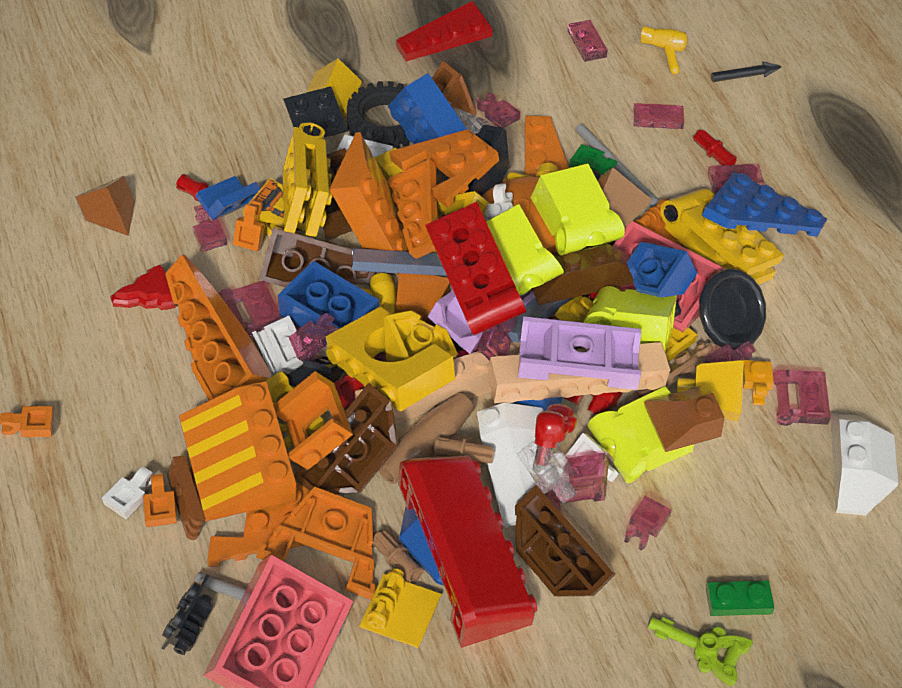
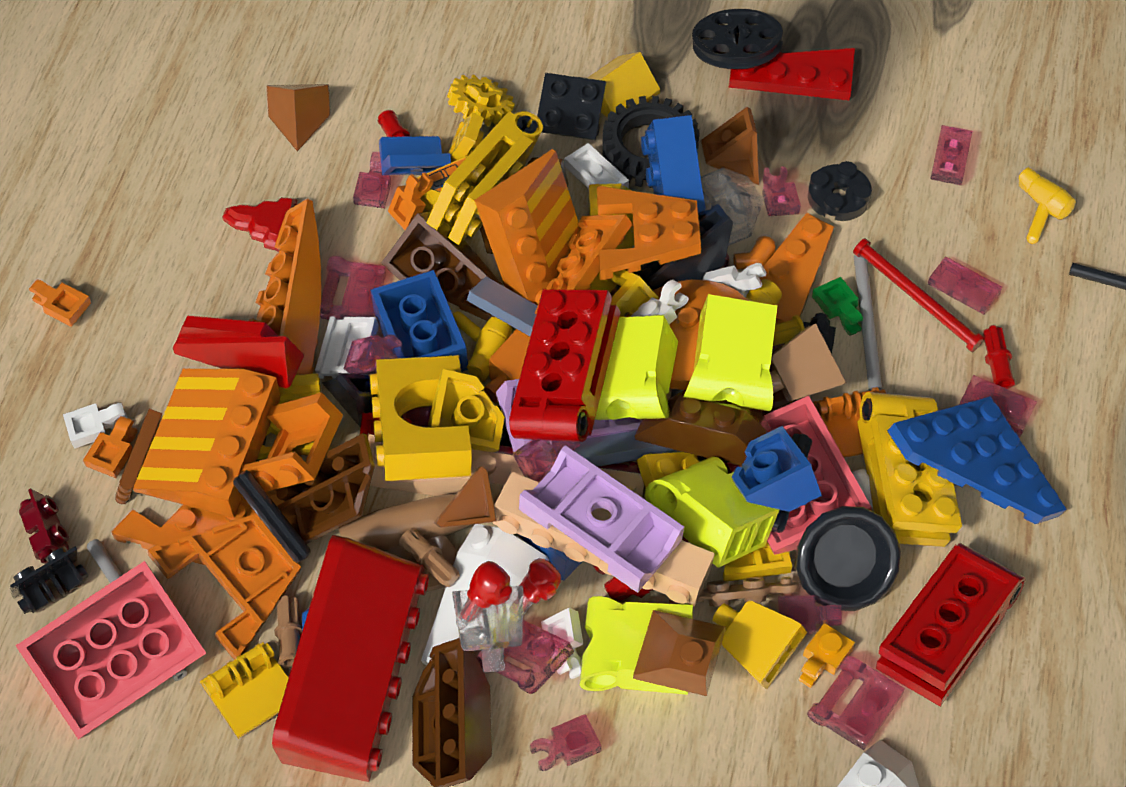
camera: 35 degrees right, 5 degrees up
none -> dark red hinge [19,488,70,564]
none -> red wedge [173,315,304,389]
none -> black axle [233,470,311,563]
none -> dark orange slope [434,466,497,527]
none -> yellow gear [447,74,515,127]
none -> yellow wing [448,113,484,163]
none -> black wedge [692,9,783,69]
none -> white plate [703,263,767,297]
none -> orange arm [733,236,776,270]
none -> black plate [807,161,872,221]
none -> red bar [853,238,985,352]
none -> red hinge [876,543,1026,707]

